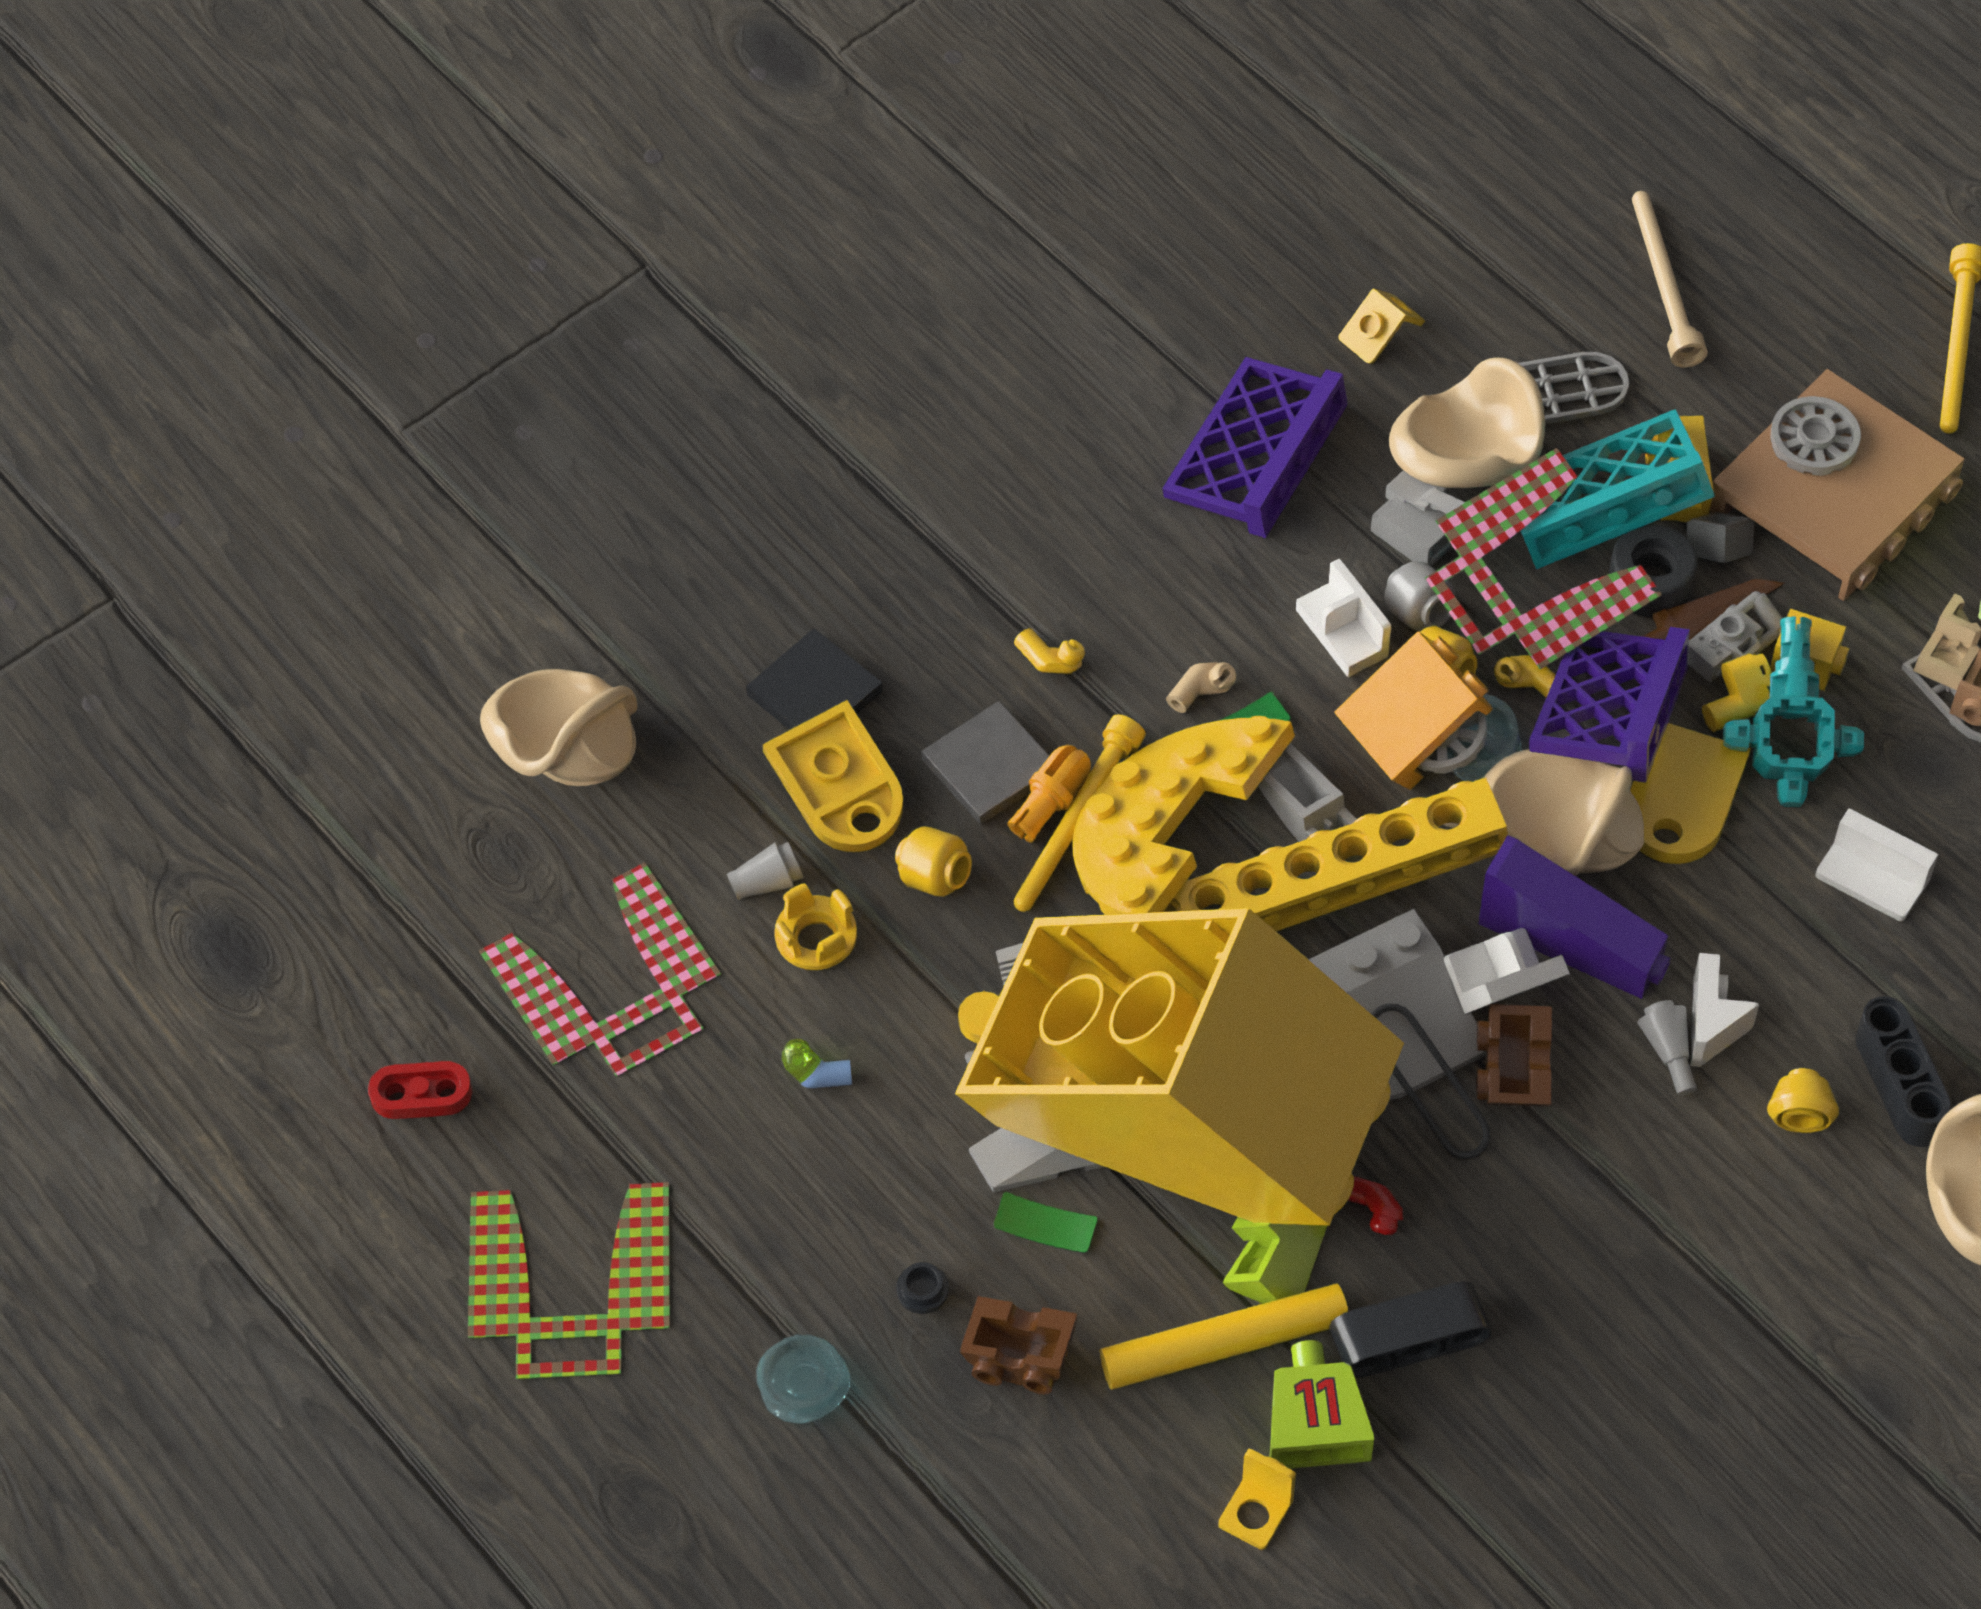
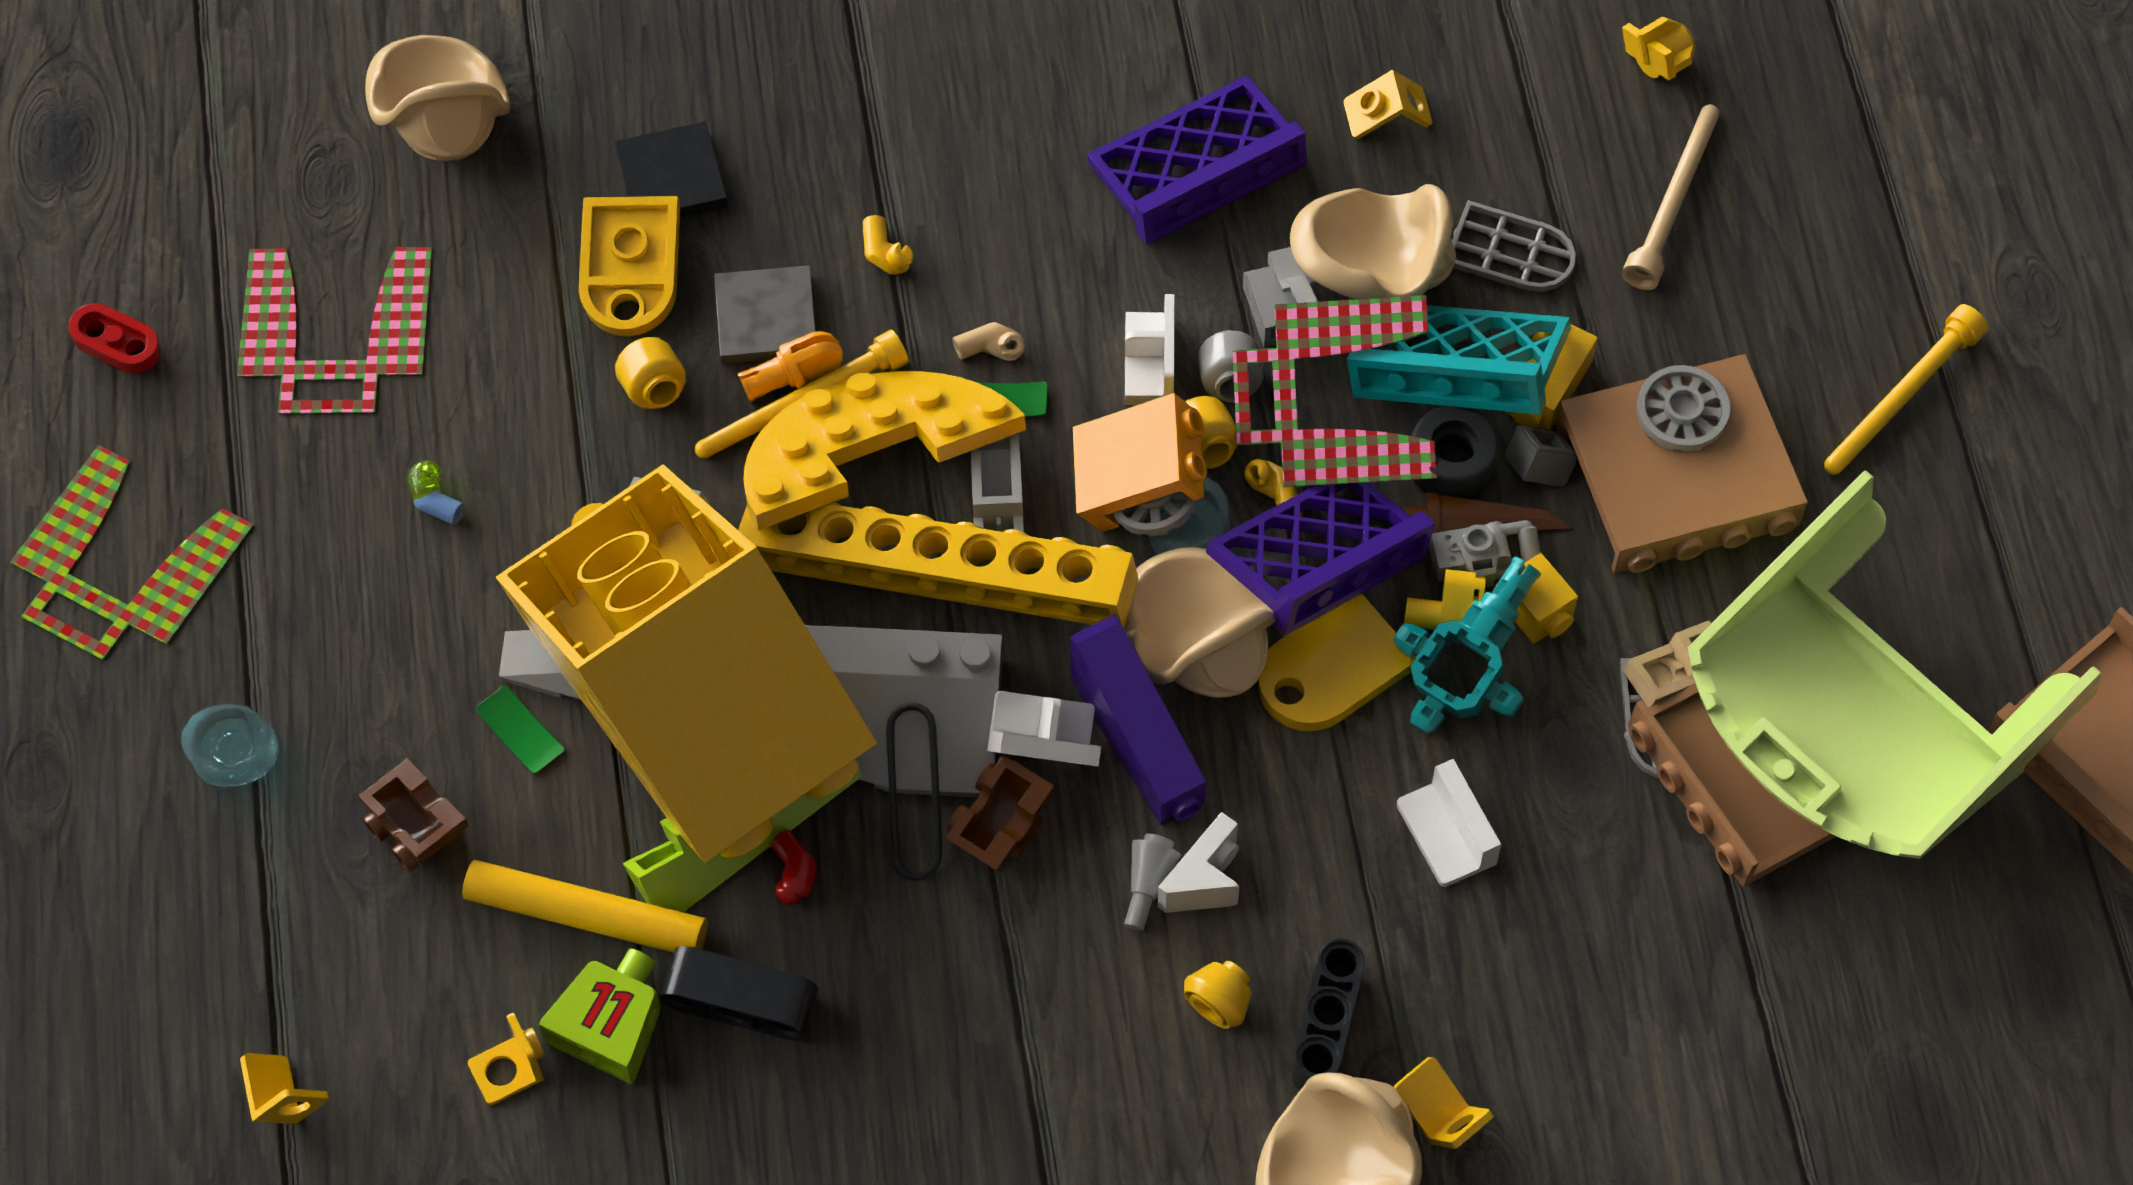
camera: 30 degrees right, 5 degrees up
light grey cone [727,842,804,901] -> none
yellow piece [774,883,857,970] -> none
black plate [896,1262,949,1314] -> none
none -> yellow piece [1622,16,1695,80]

